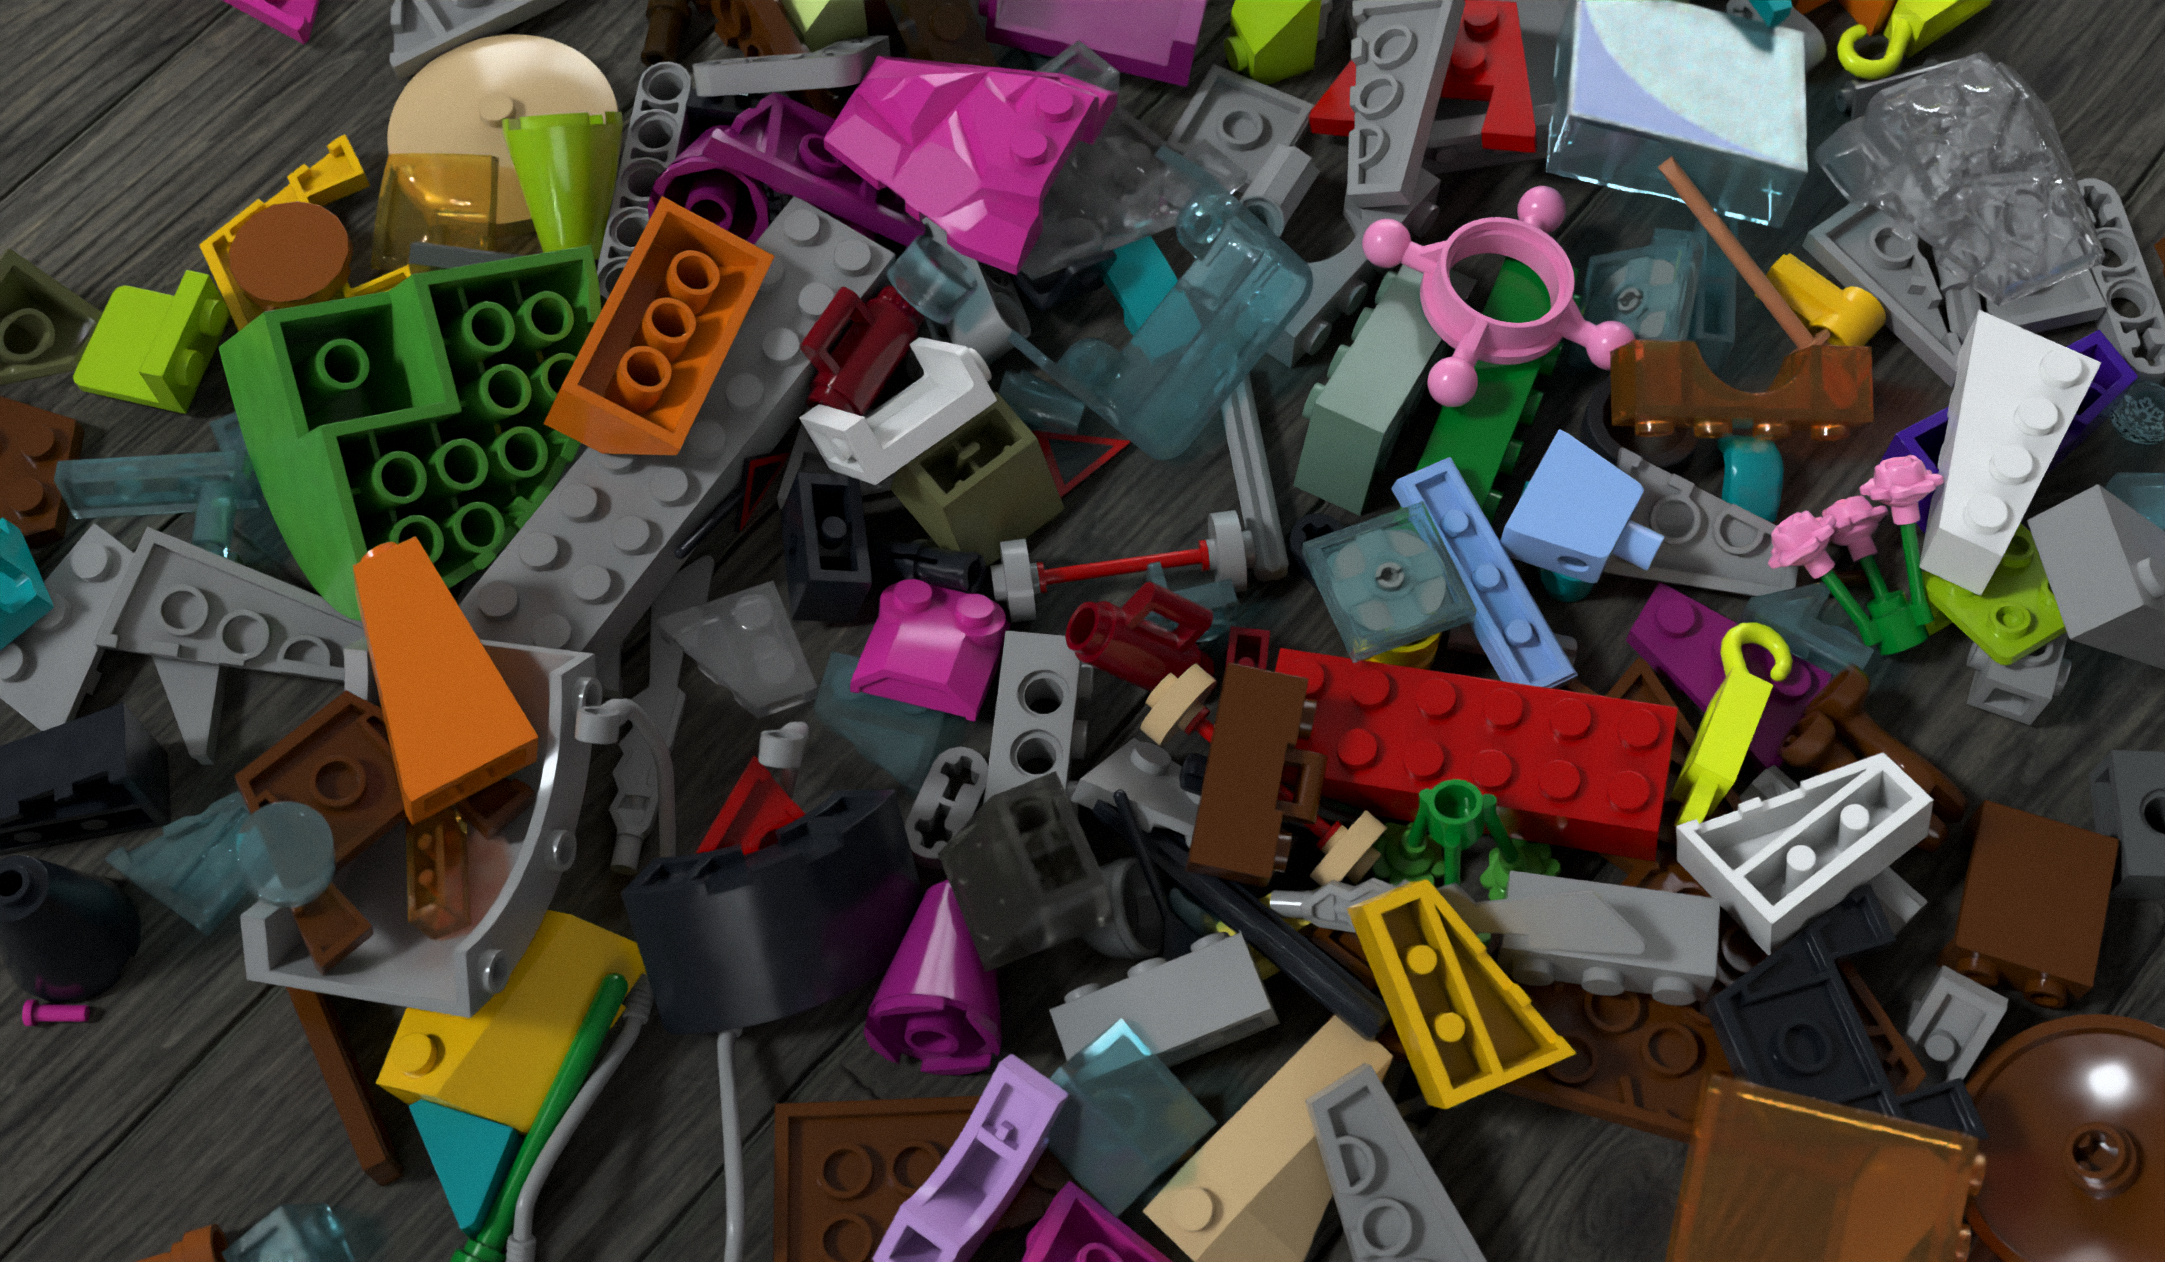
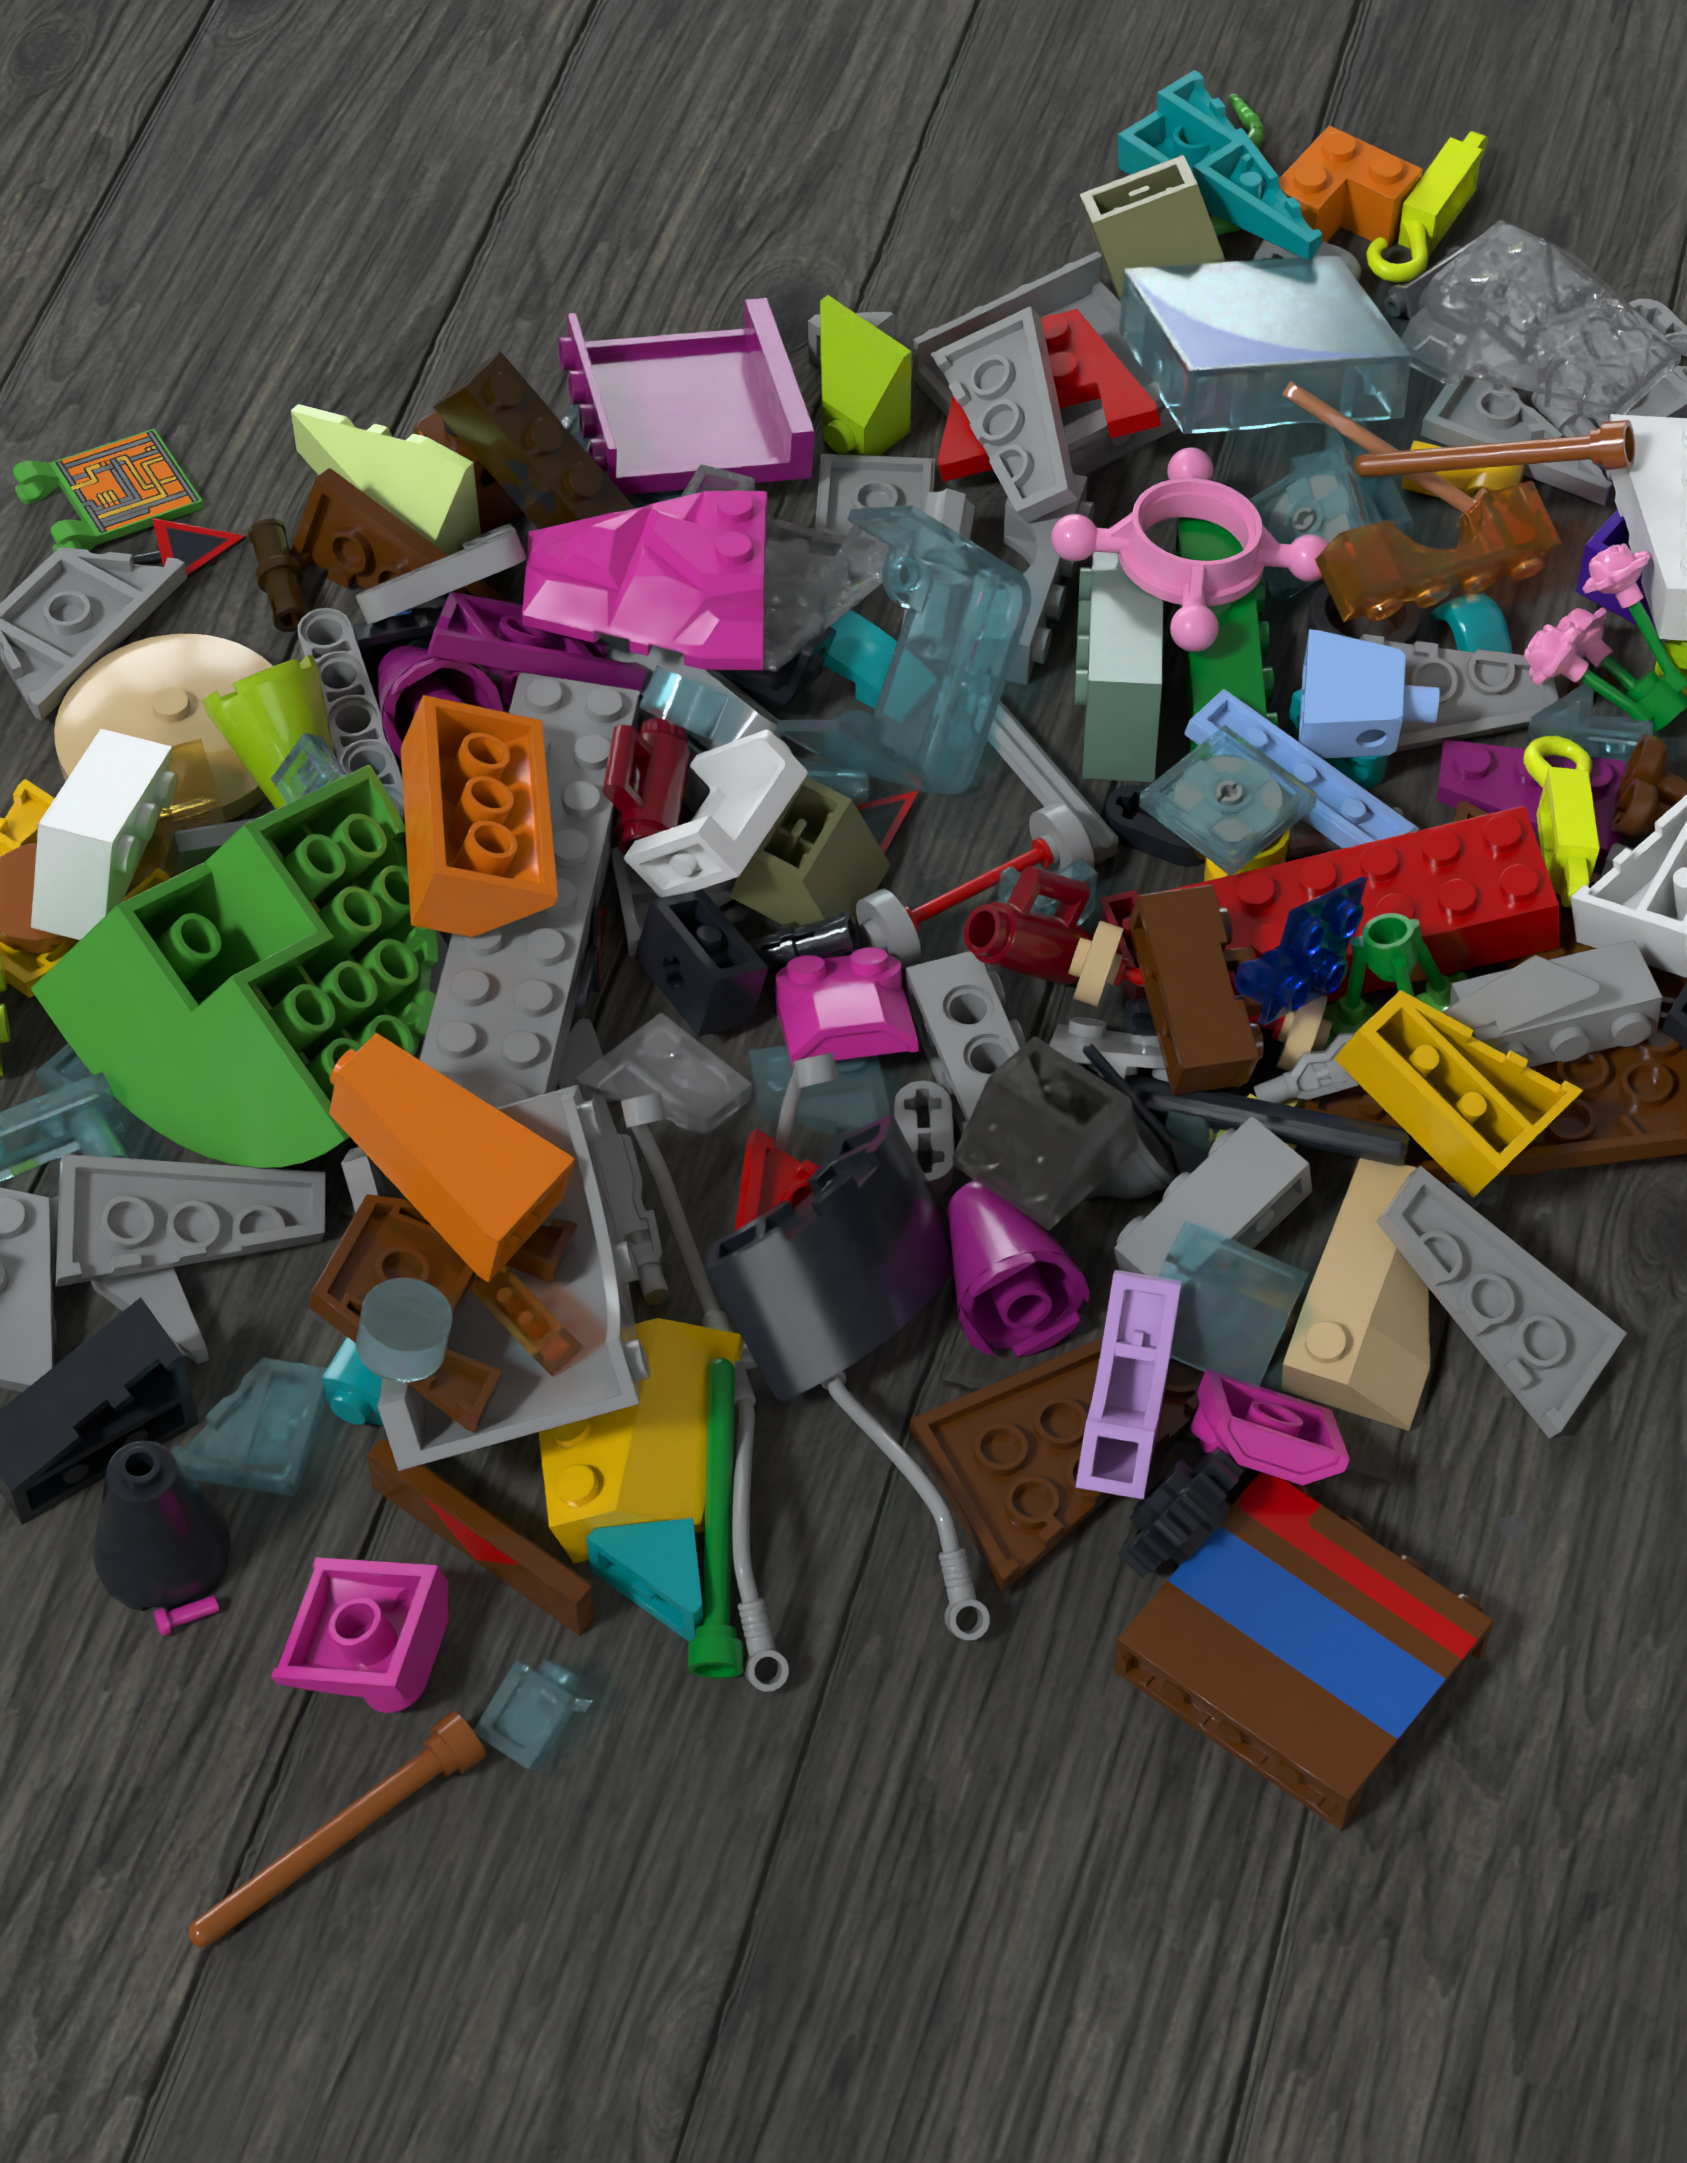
camera: 25 degrees left, 10 degrees down
none -> white wedge [31,729,178,940]
none -> clear light blue tile [271,732,347,804]
none -> dark pink slope [271,1557,449,1713]
none -> clear blue hinge [1234,876,1367,1026]
none -> dark orange piece [1353,420,1635,477]

